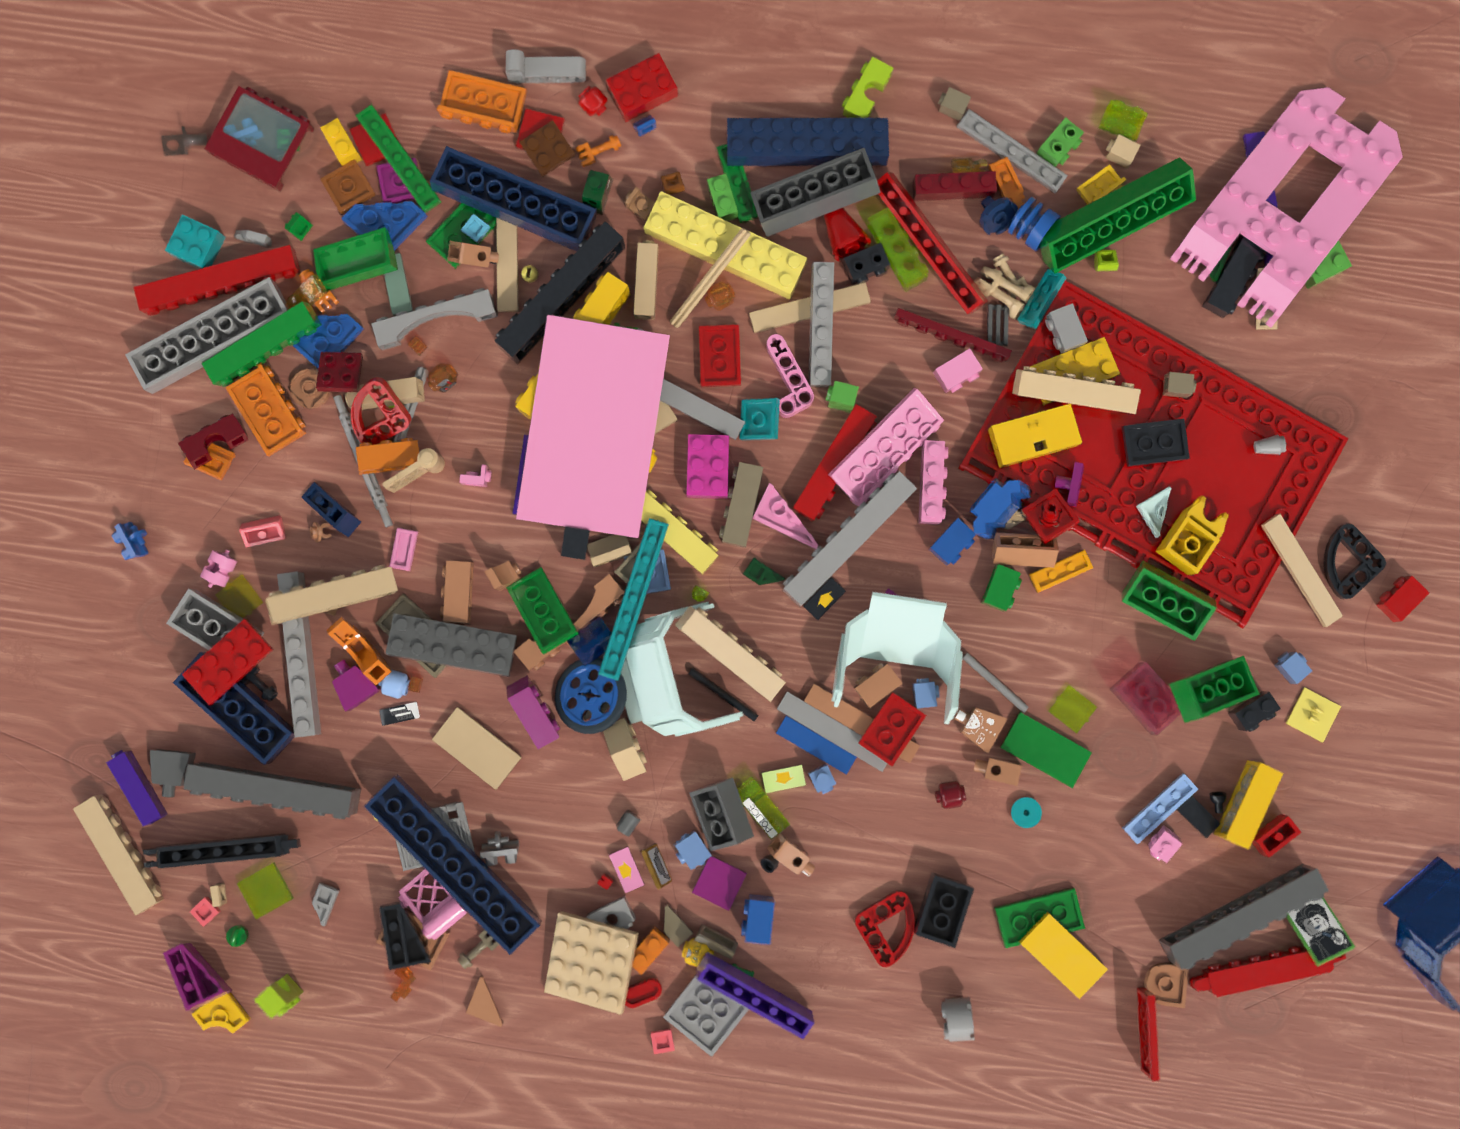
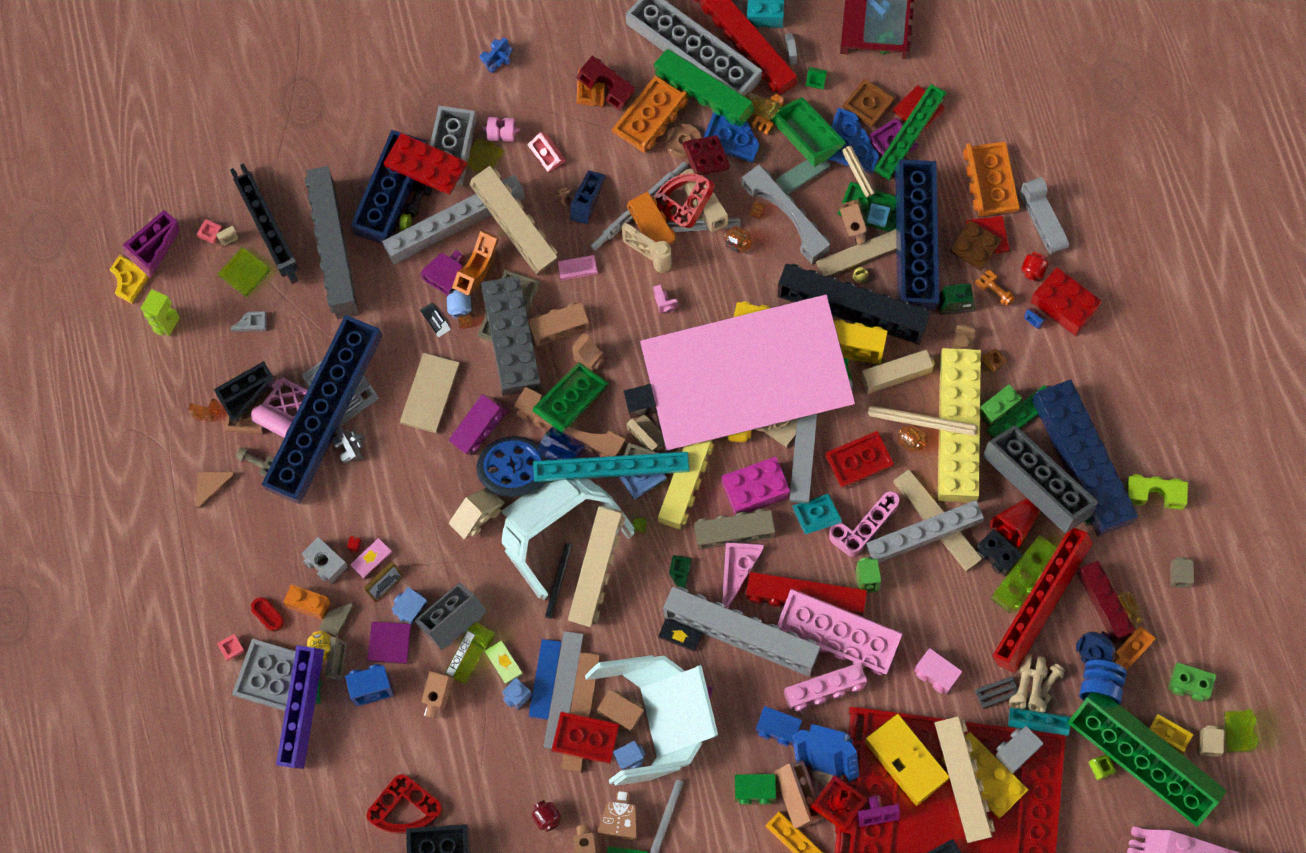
camera: 70 degrees right, 15 degrees down
tan brick [73,794,164,915] -> none
dark purple brick [106,750,168,827] -> none
dark grey torso [150,749,196,797] -> none
green tile [226,925,249,947] -> none
yellow brick [320,118,362,166] -> none
tan plate [544,911,638,1015] -> none
dark grey brick [616,810,641,837] -> none
black hinge [761,854,779,873] -> none
dark red plate [893,308,1012,362] -> none
light grey tile [957,109,1068,193] -> none
none -> lime tile [399,214,412,232]
none -> tan axle [842,146,875,197]

